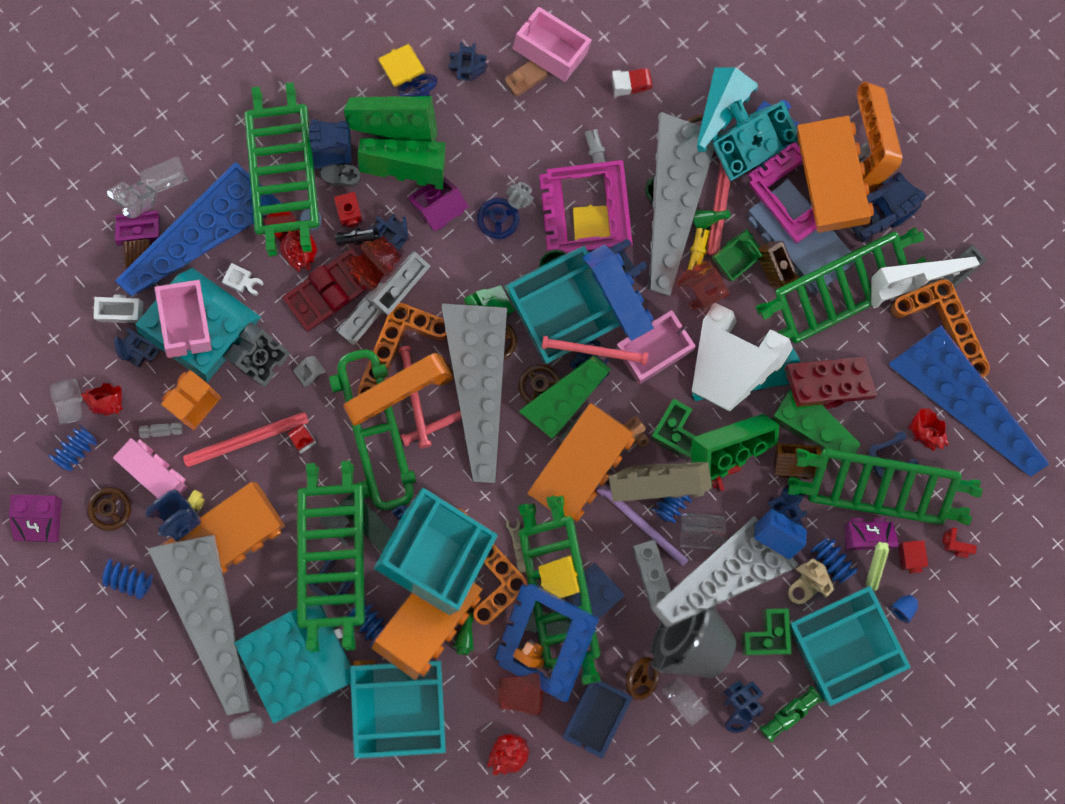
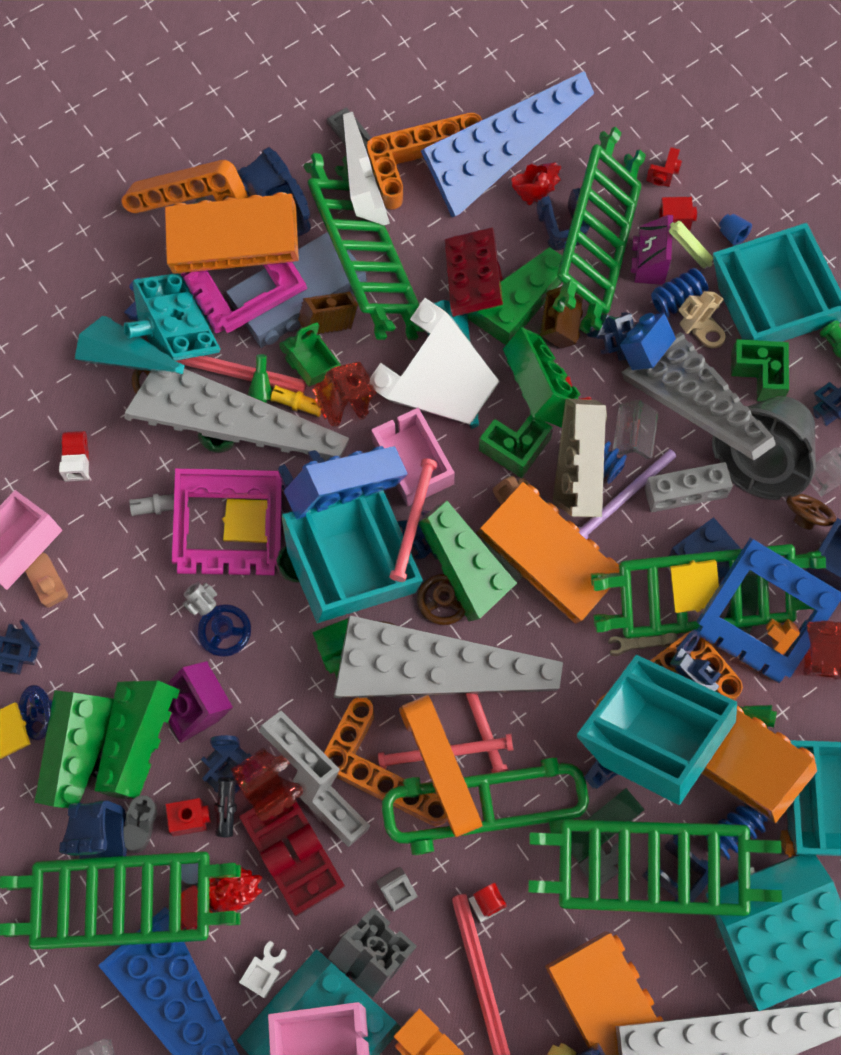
camera: 80 degrees left, 10 degrees down
none -> dark blue piece [670,630,721,691]

